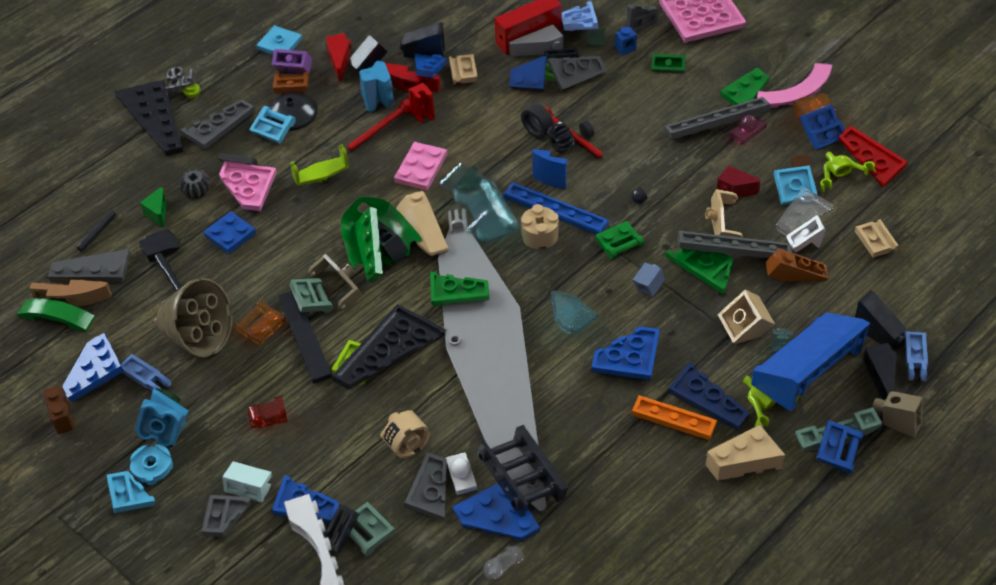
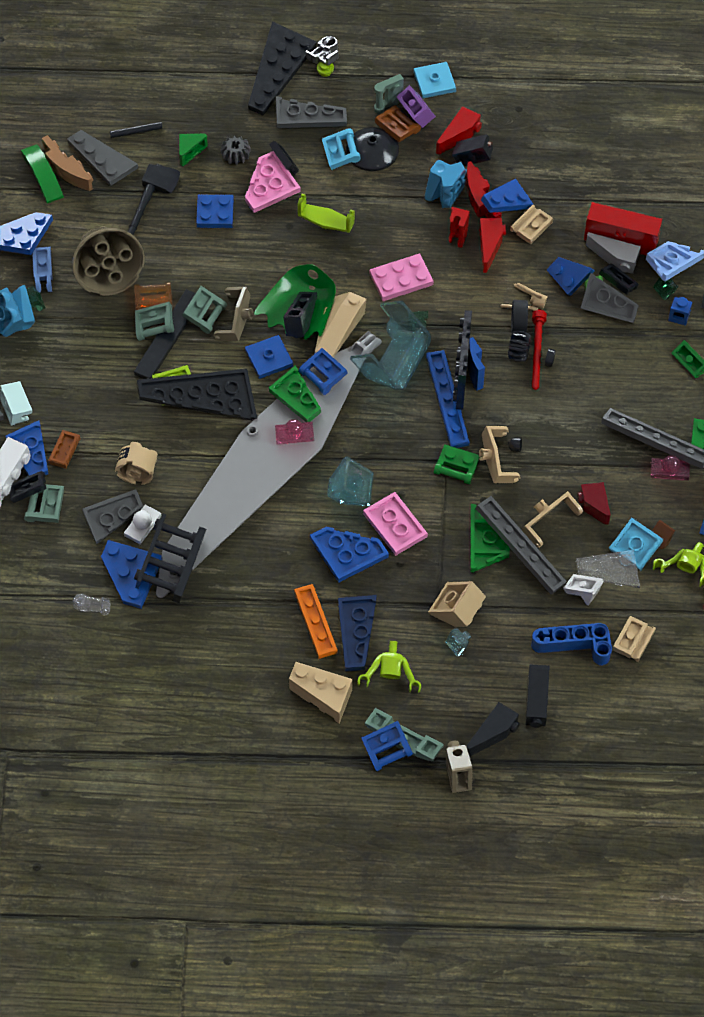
camera: 45 degrees right, 10 degrees up
clear red leg [247,395,288,428] -> none
red piece [347,98,411,151] -> none
green wing [353,207,383,282] -> none
black slope [400,22,445,58] -> none
tan brick [521,204,559,249] -> none
sand blue brick [633,262,665,297] -> none
blue windscreen [751,312,870,411] -> none
dark orange slope [766,248,829,282] -> none
medium blue hinge [905,331,928,381] -> none
none -> dark orange plate [48,430,81,469]
none -> sand green plate [135,302,174,341]
none -> blue plate [245,335,293,379]
none -> clear pink tile [275,419,314,444]
none -> blue plate [298,348,348,395]
none -> bright pink plate [363,492,428,556]
none -> sand green plate [374,74,404,114]
none -> black wing [453,310,472,410]
none -> red slope [479,218,506,273]
none -> tan piece [479,426,520,483]
none -> tan plant [500,283,548,311]
none -> blue beam [531,623,612,665]

